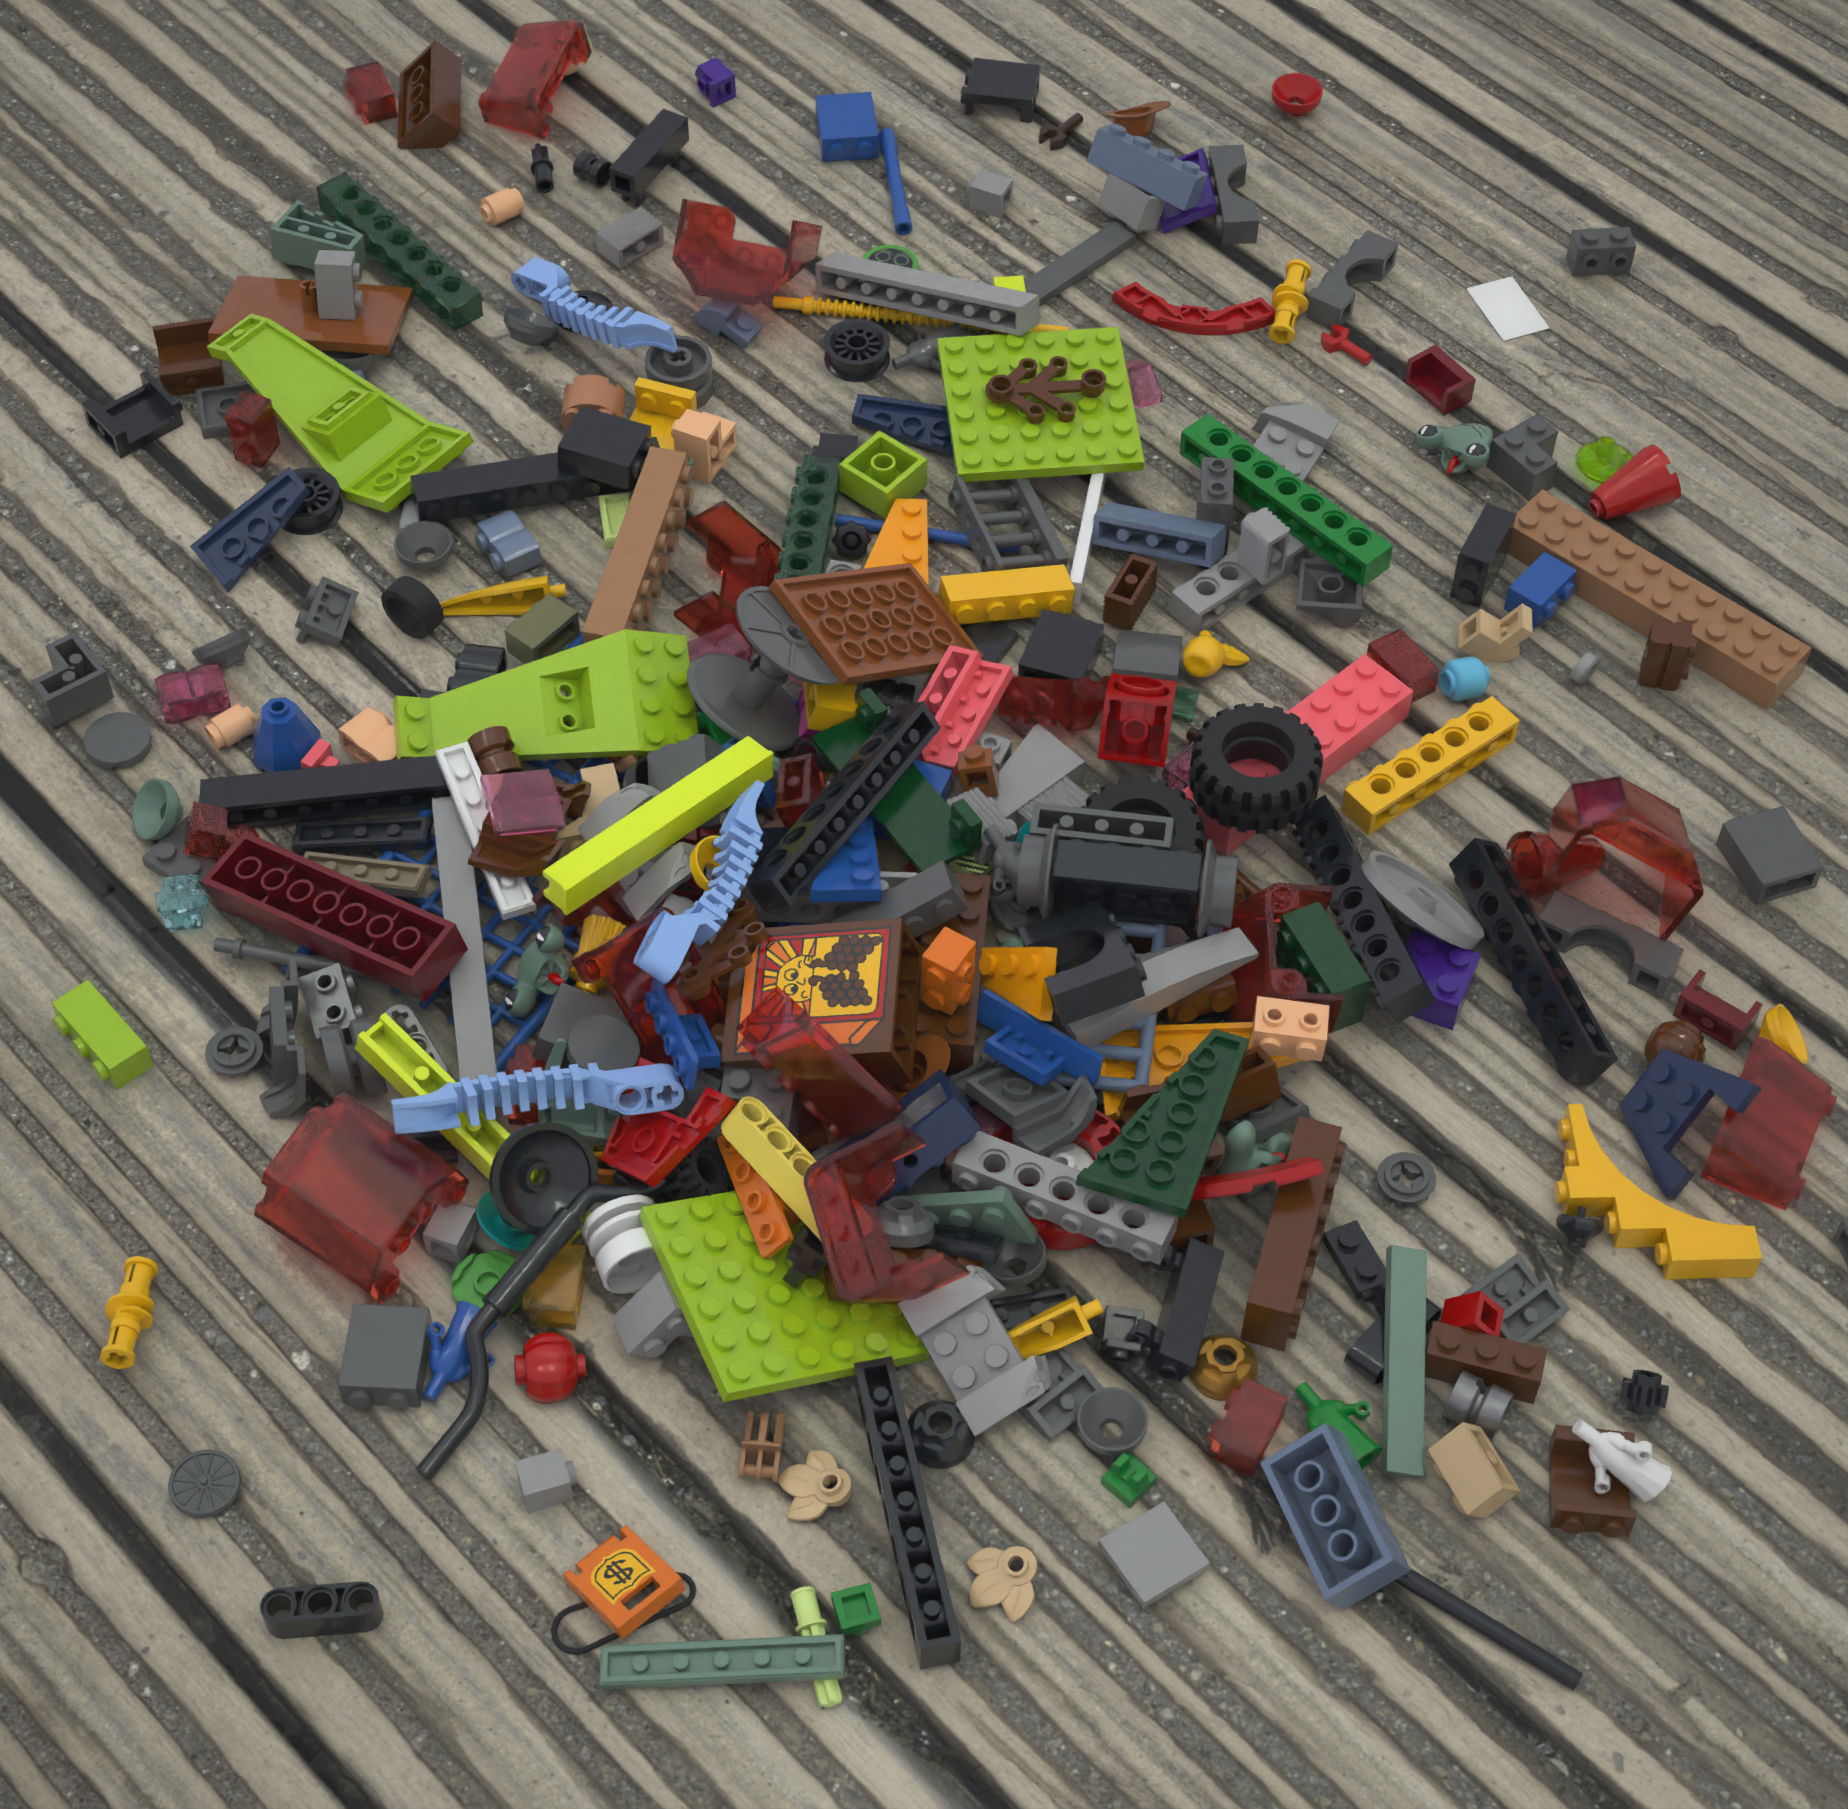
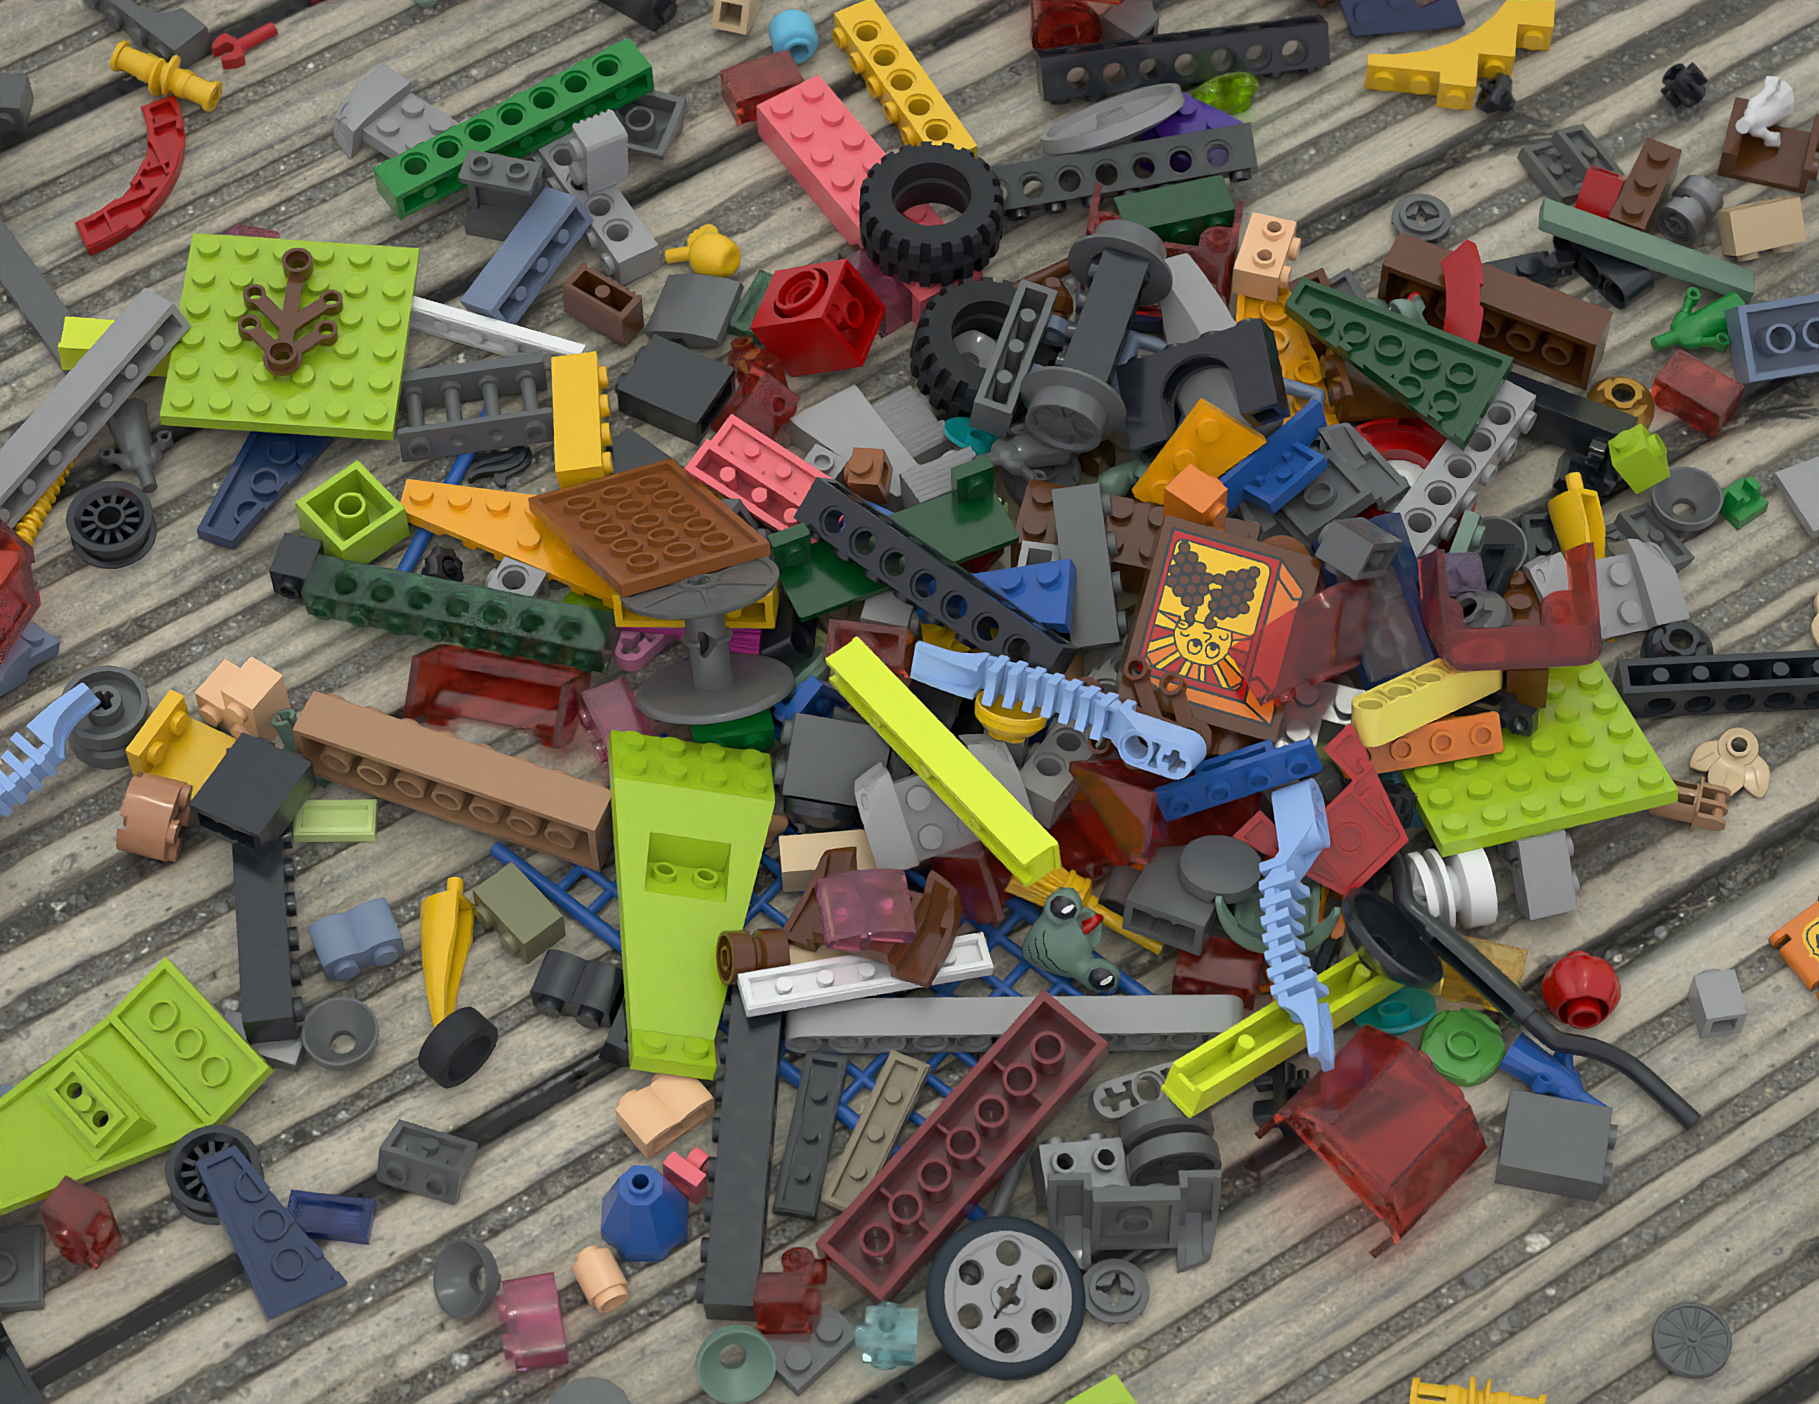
camera: 80 degrees left, 5 degrees up
none -> clear blue tile [287,1189,377,1245]
none -> black piece [467,445,533,488]
none -> wedge [925,1215,1086,1381]
none -> clear neon green dish [1191,72,1259,114]
none -> dark grey brick [1315,517,1402,580]
none -> clear purple bracket [1420,552,1487,603]
none -> lime brick [1608,423,1670,494]

